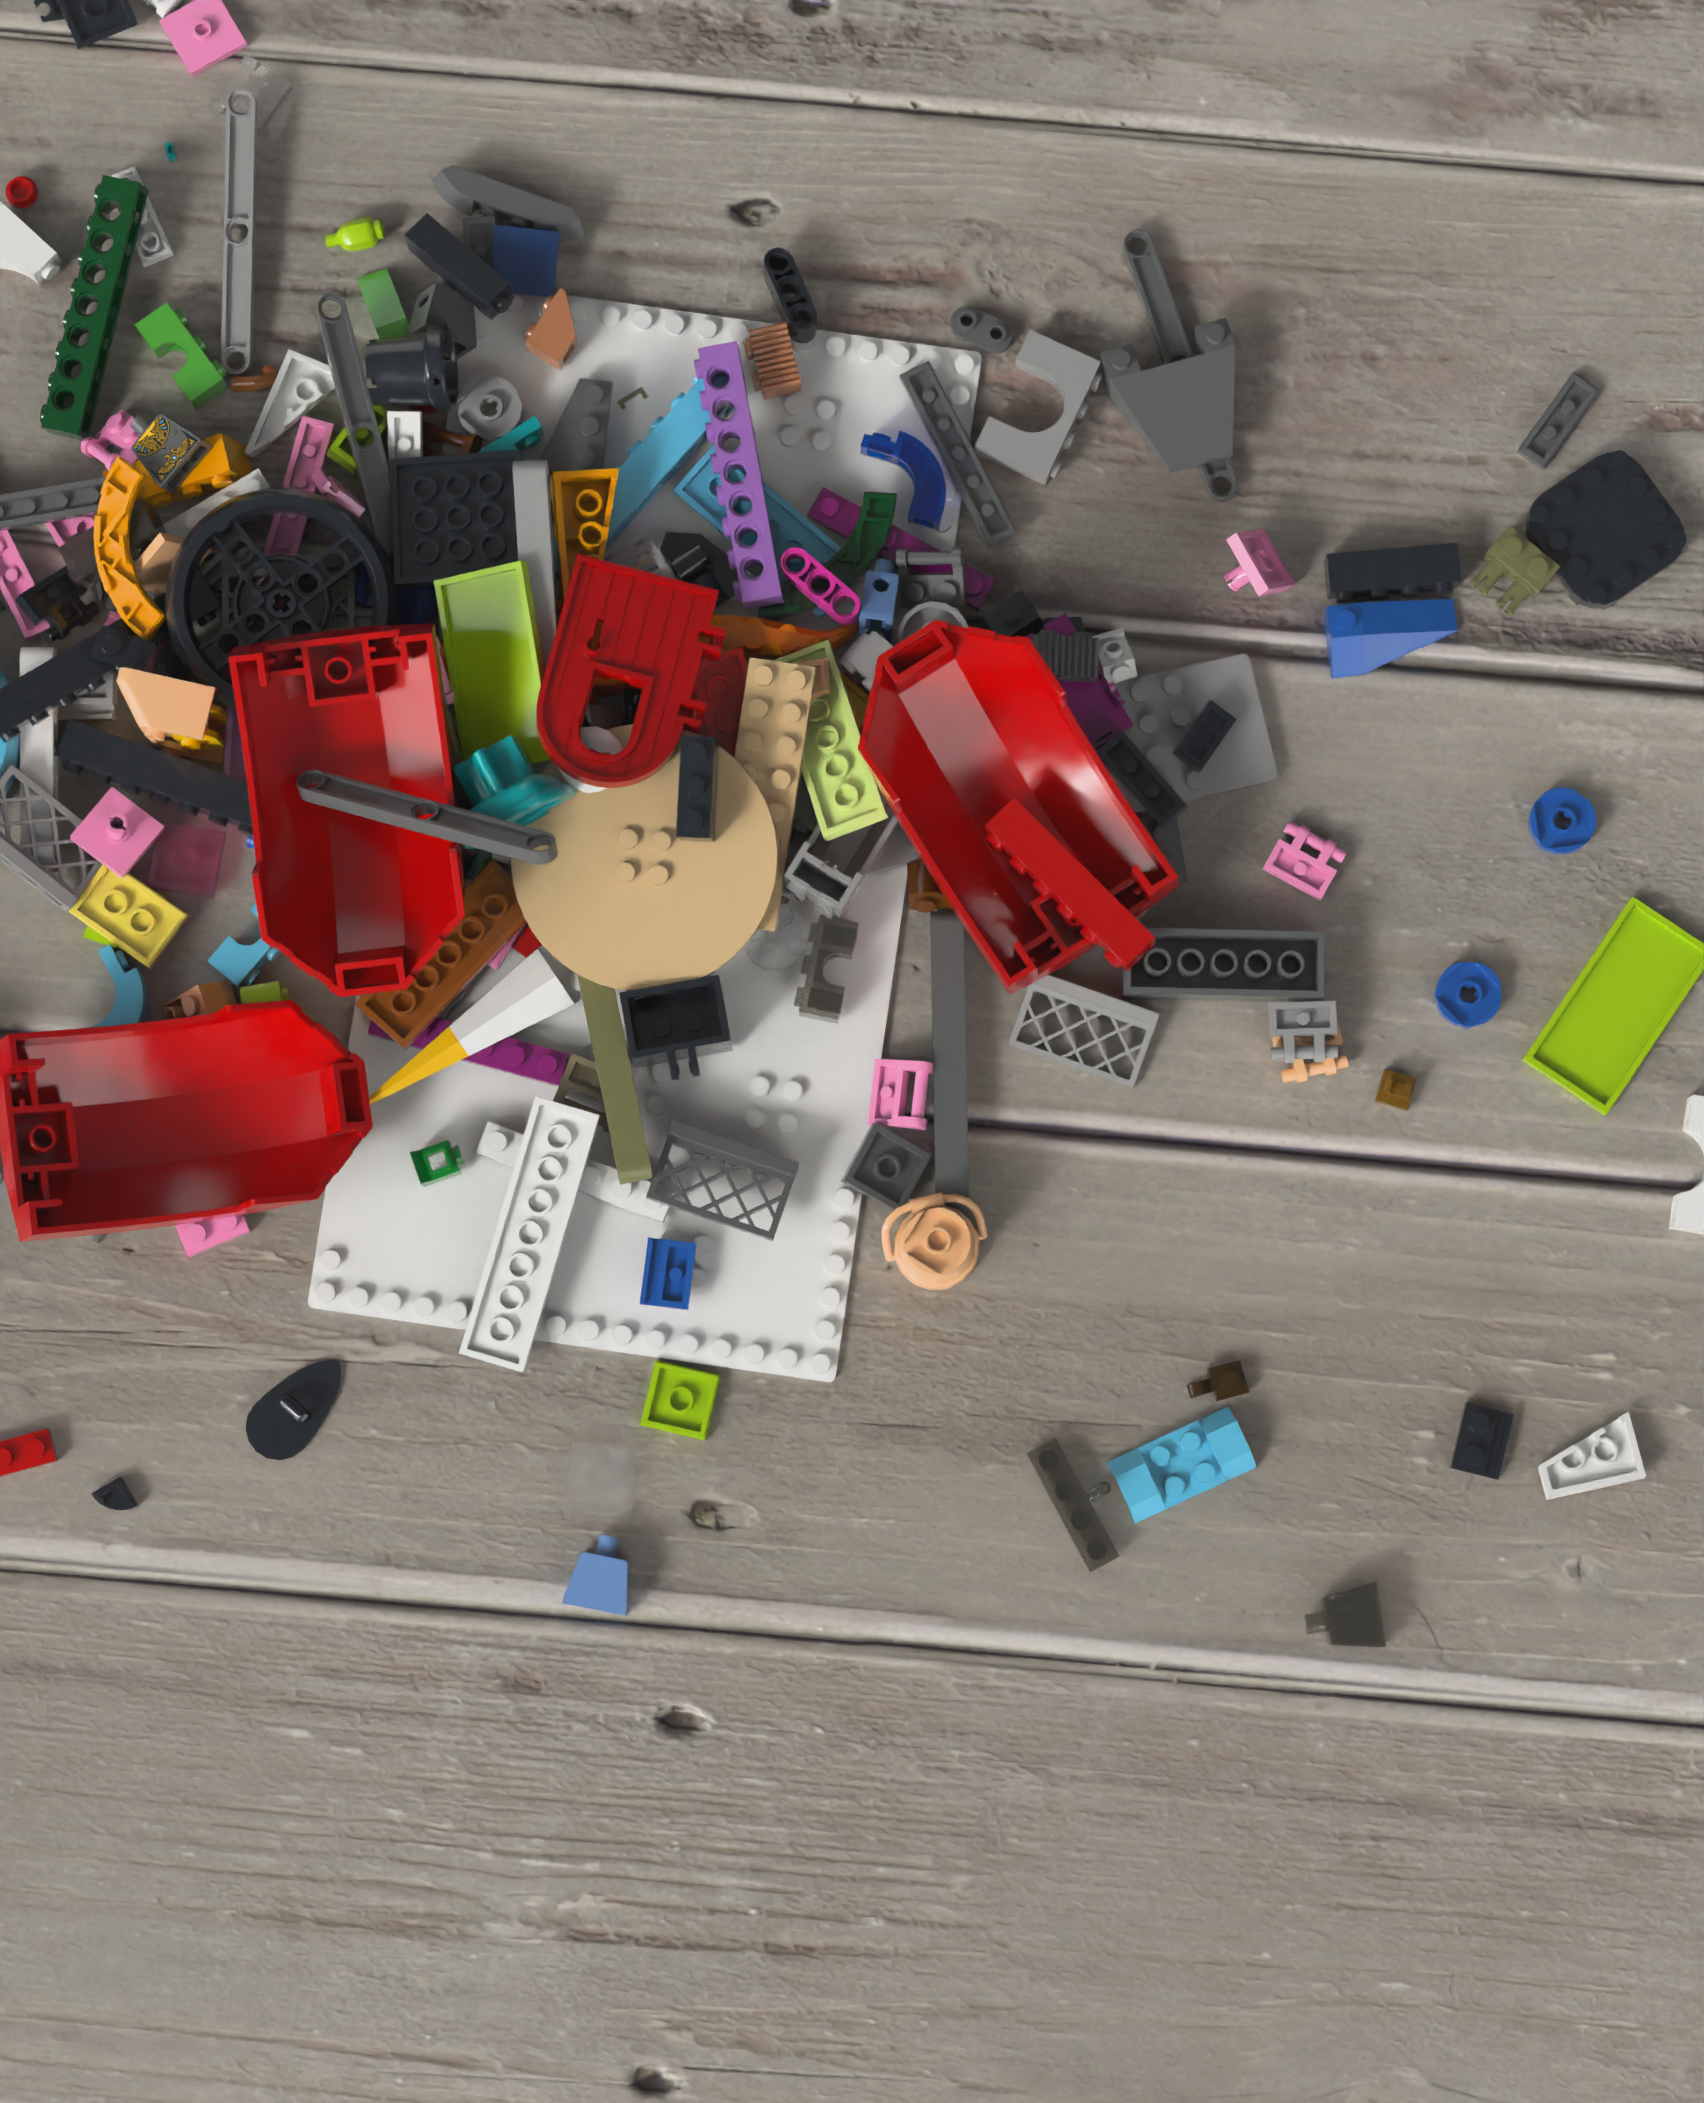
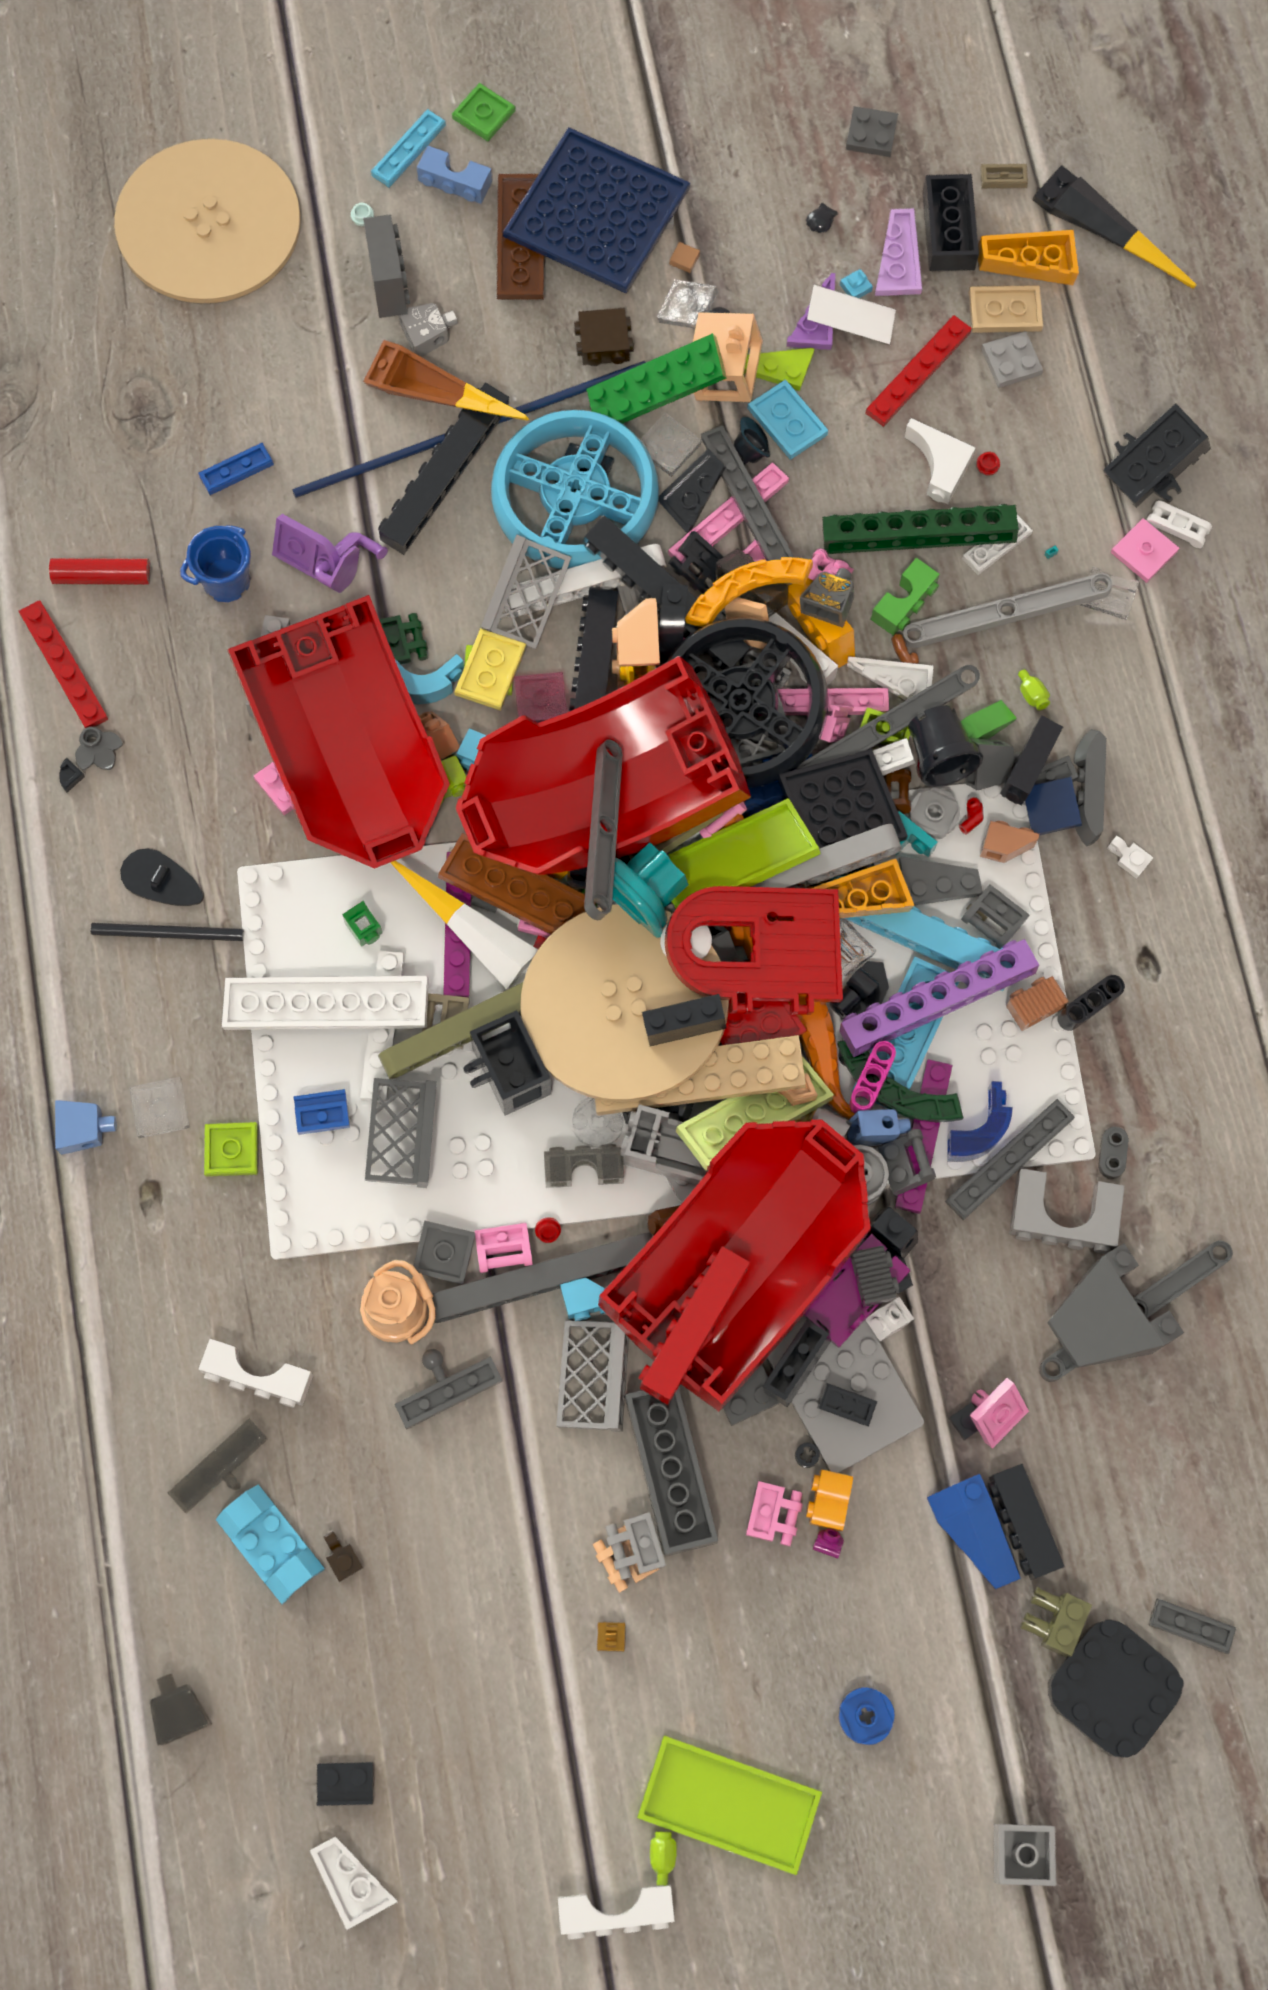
camera: 70 degrees right, 10 degrees down
bright pink tile [70,787,164,879] -> none
blue plate [1434,962,1501,1029] -> none
none -> dark grey plate [75,727,123,770]
none -> black piece [91,923,244,941]
none -> white arch [199,1339,313,1408]
none -> dark green plate [379,613,428,664]
none -> dark grey plate [394,1349,503,1430]
none -> red plate [535,1217,561,1243]
none -> medium azure slope [560,1278,606,1321]
none -> lime plant [650,1831,677,1886]
none -> black bush [795,1443,820,1468]
none -> light orange brick [806,1470,853,1531]
none -> magenta plate [812,1528,844,1559]
none -> black plate [948,1402,978,1440]
none -> red arm [959,797,984,835]
none -> dark grey plate [961,884,1030,949]
none -> white plate [1107,836,1153,879]

